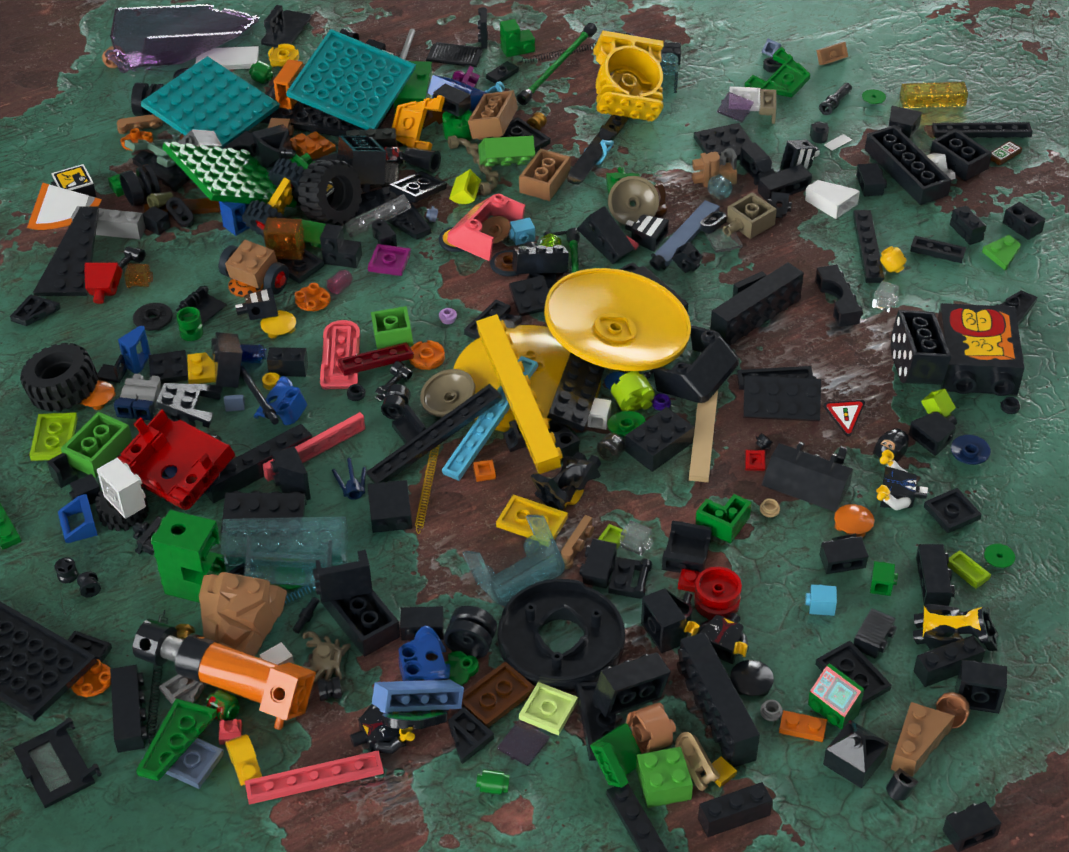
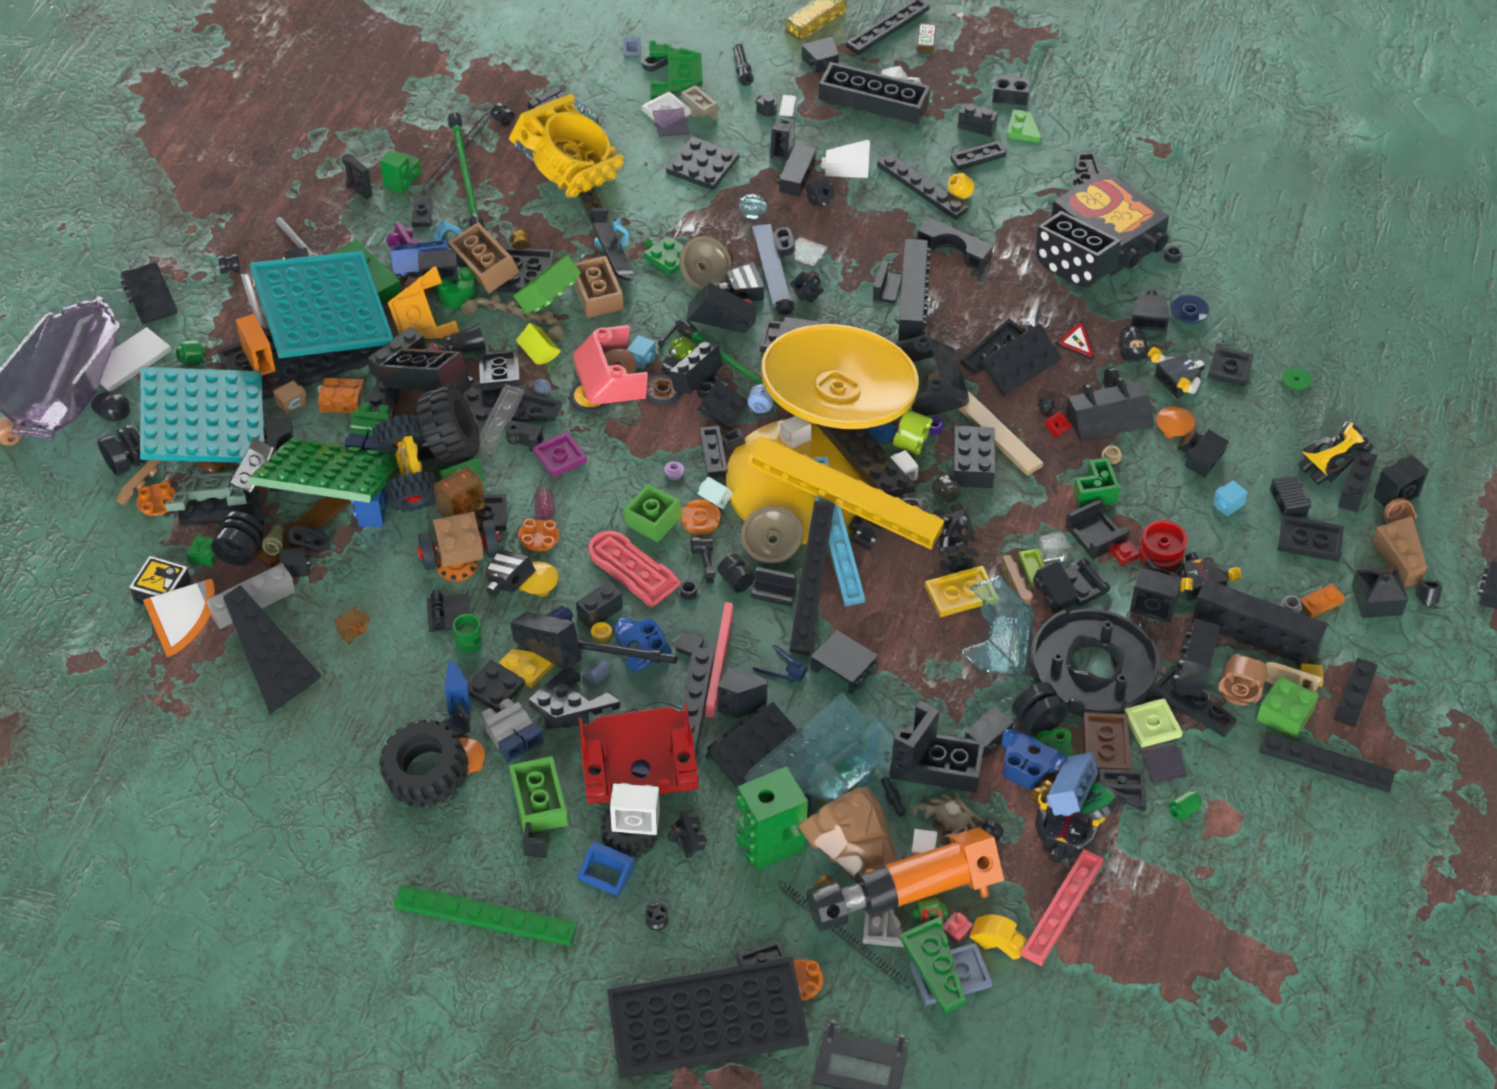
camera: 45 degrees left, 5 degrees up
black wing [10,294,61,326] -> none
lime plate [29,413,78,461] -> none
black brick [69,474,101,505] -> none
black wheel [77,571,101,598] -> none
red torso [85,263,123,304] -> none
black brick [110,664,148,753] -> none
black brick [118,246,146,269] -> none
black wheel [133,303,173,331] -> none
black piece [252,124,296,168] -> none
yellow plate [268,44,299,67] -> none
black brick [320,224,362,268] -> none
dark red tile [338,342,414,376] -> none
yellow piece [415,444,440,534] -> none
black window [426,42,483,67] -> none
orange plate [473,460,496,482] -> none
green bracket [590,723,642,788] -> none
green dish [607,411,645,436] -> none
medium nougat hips [692,148,737,187] -> none
dark tan brick [723,192,777,239] -> none
black dish [730,660,774,696] -> none
black piece [739,142,776,185] -> none
slope [808,663,864,730] -> none
medium nougat plate [816,42,848,65] -> none
black brick [856,163,887,197] -> none
green piece [862,89,886,104] -> none
green brick [870,561,898,596] -> none
clear brick [872,281,899,312] -> none
black brick [916,544,955,606] -> none
lime brick [921,389,956,418] -> none
black brick [930,129,992,181] -> none
lime tile [947,550,991,589] -> none
none -> black tile [676,632,704,657]
none -> light aqua brick [698,477,734,509]
none -> white brick [779,416,811,449]

